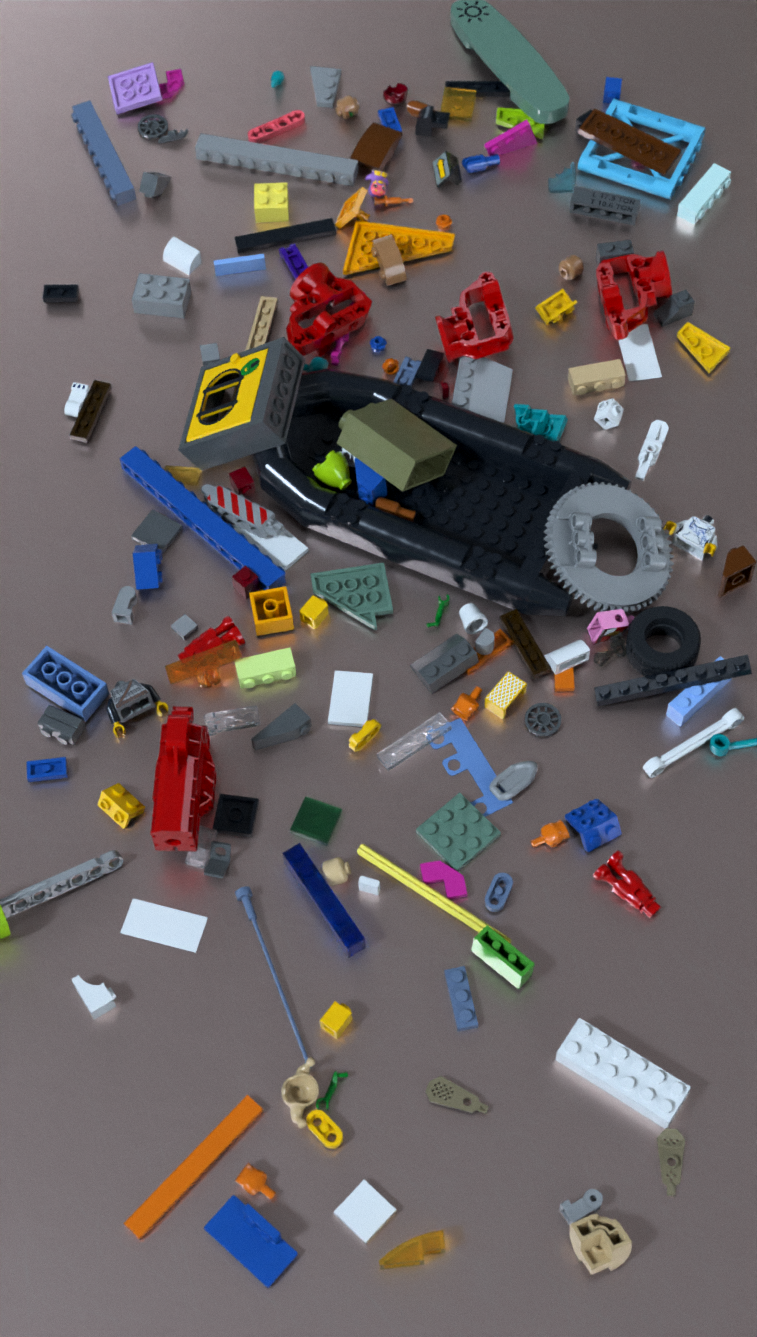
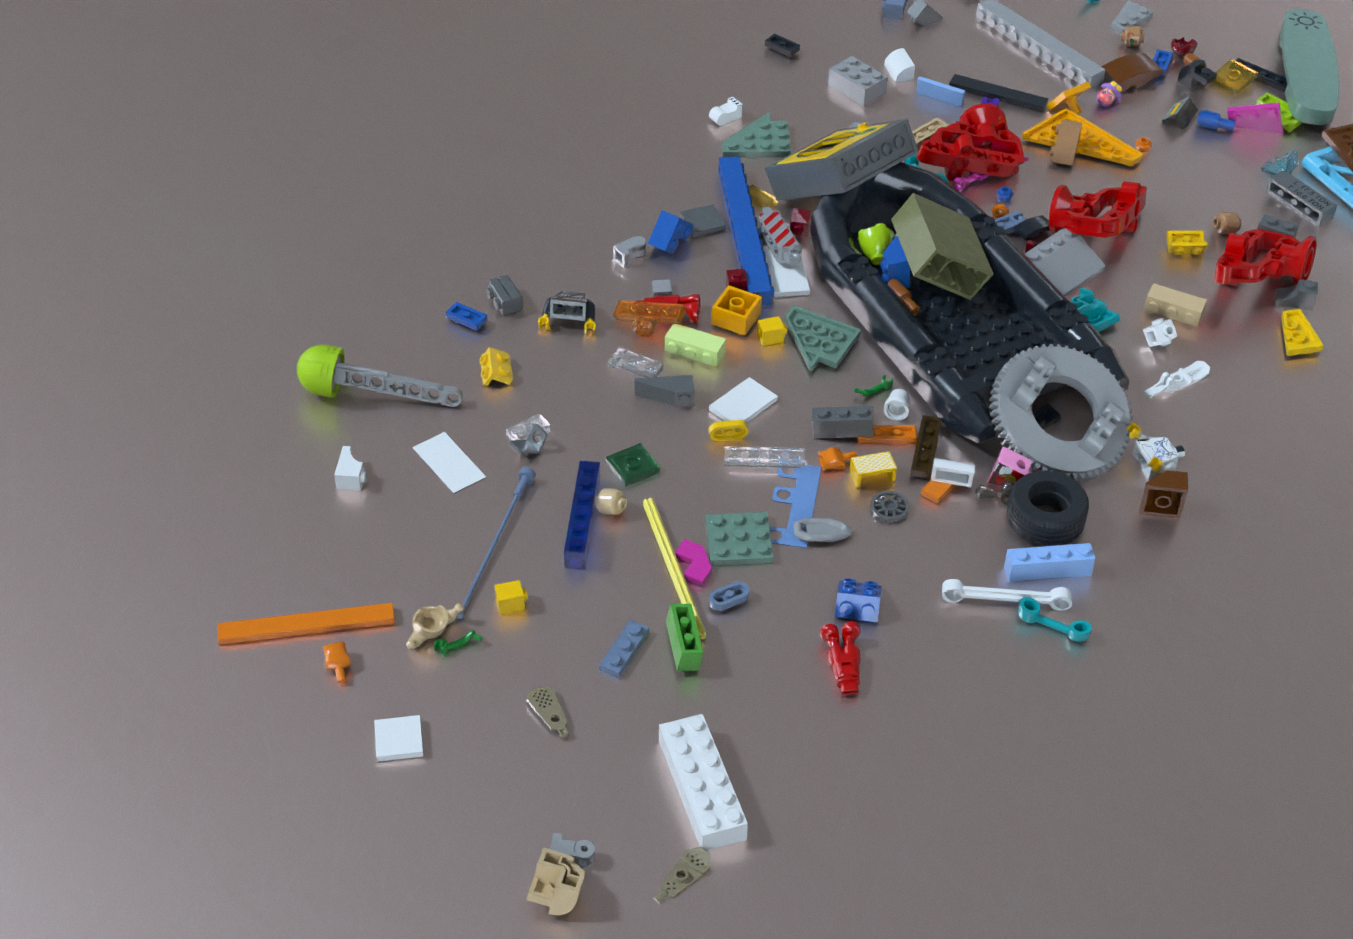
camera: 35 degrees right, 15 degrees down
medium blue brick [22,646,109,722] -> none
dark brown plate [70,380,112,443] -> none
red connector [150,706,216,852] -> none
blue bracket [204,1195,298,1288] -> none
black tile [212,794,259,837] -> none
coral beam [248,110,305,144] -> none
light yellow brick [254,182,289,223] -> none
yellow plate [306,1110,343,1149] -> none
white tile [358,876,380,895] -> none
orange piece [374,195,413,207] -> none
clear yellow slope [379,1230,446,1270] -> none
light grey brick [475,628,495,655] -> none
orange piece [530,820,570,848] -> none
black plate [594,654,752,707] -> none
white sticker [619,324,662,382] -> none
none -> sand green wing [722,113,791,157]

